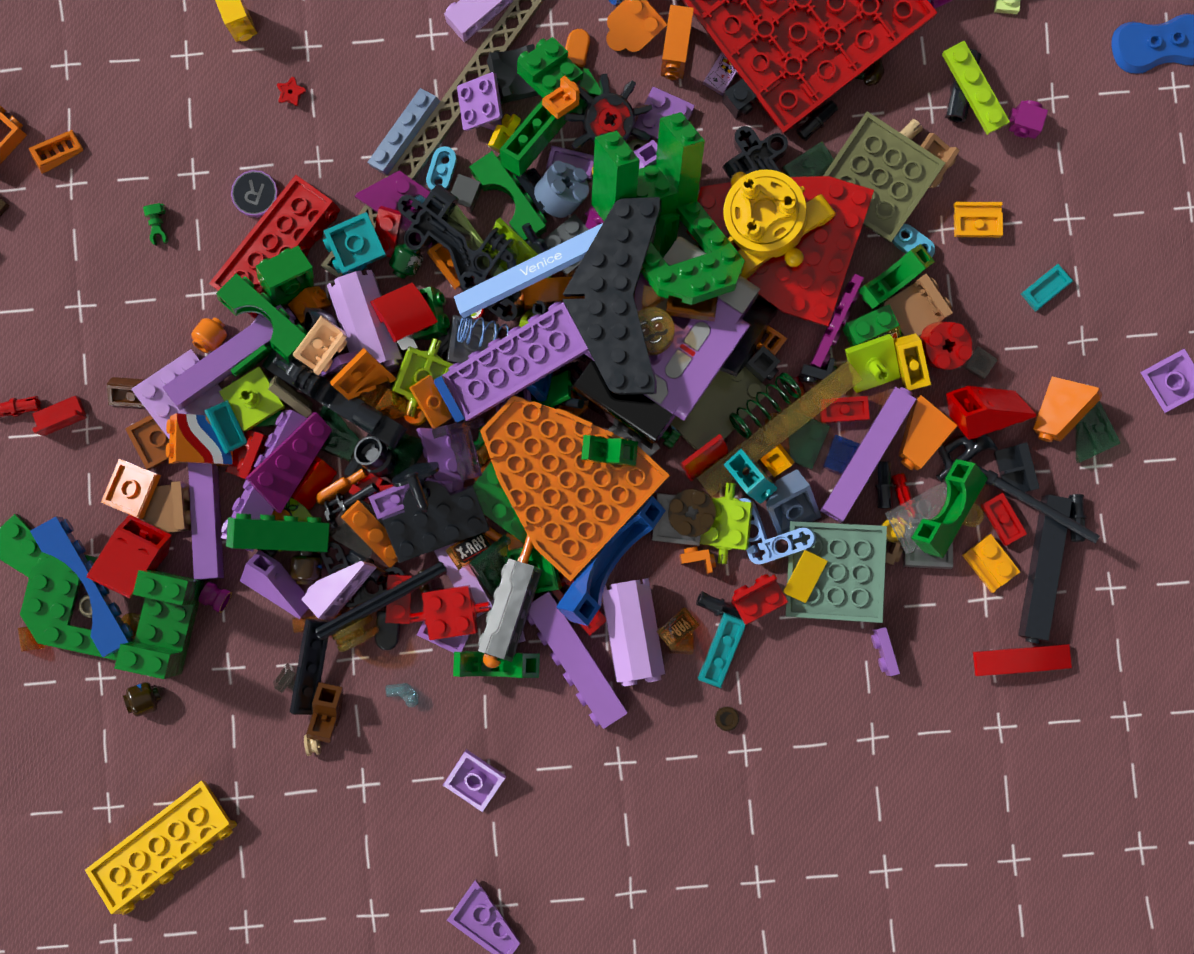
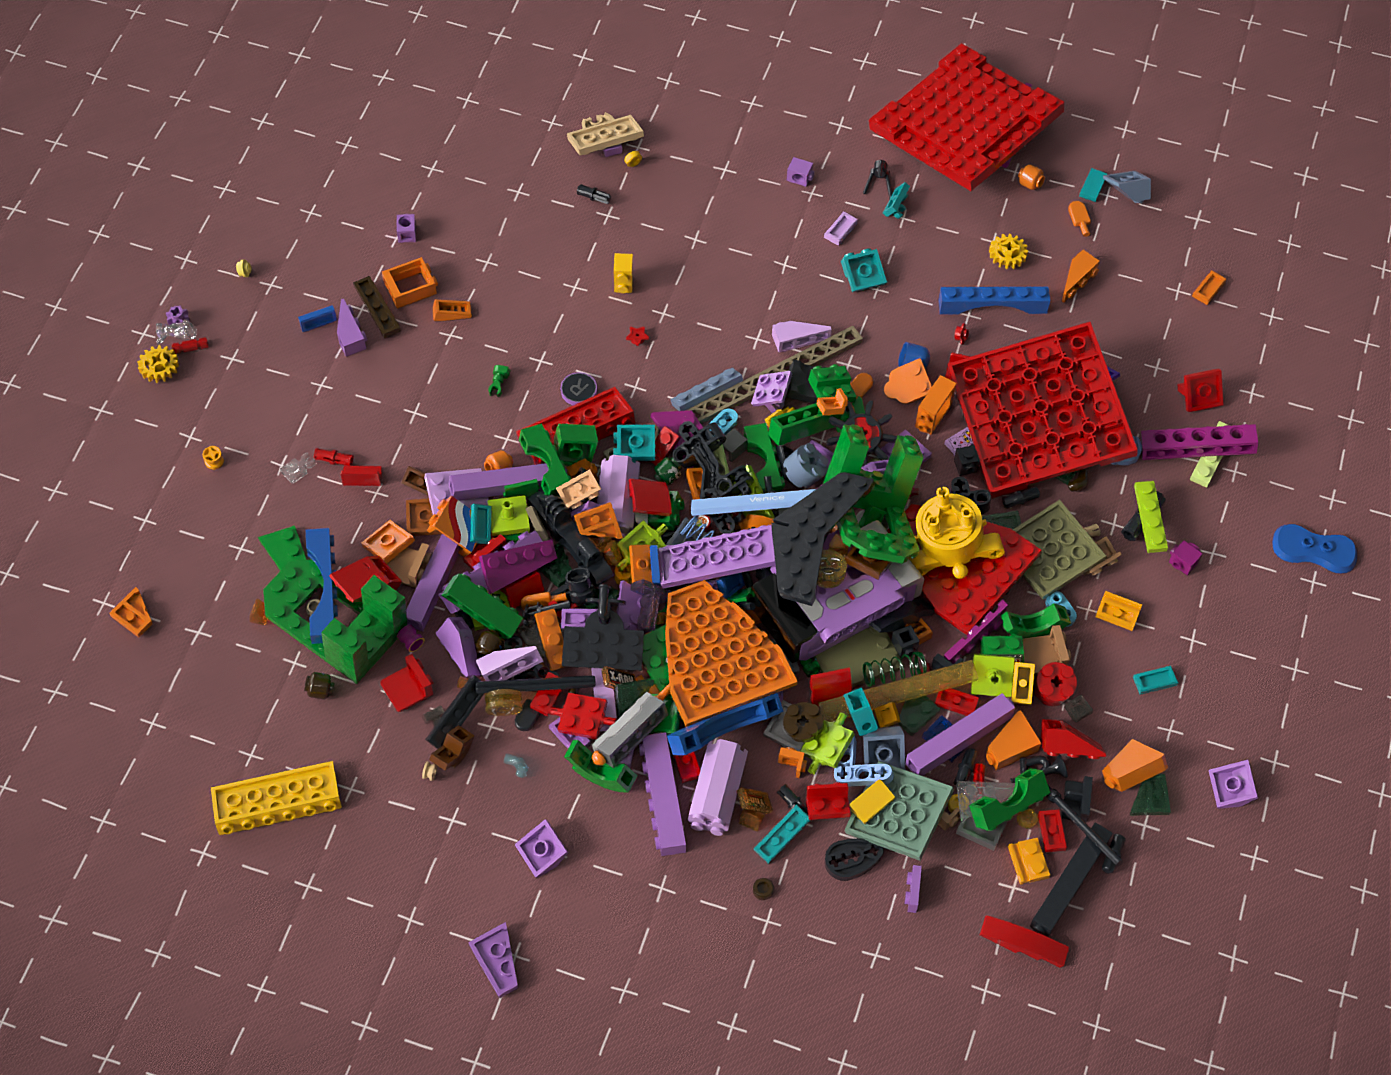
camera: 20 degrees right, 25 degrees down
green slope [581,435,638,466] -> none
none -> red bracket [380,654,434,712]
none -> black piece [824,838,883,881]

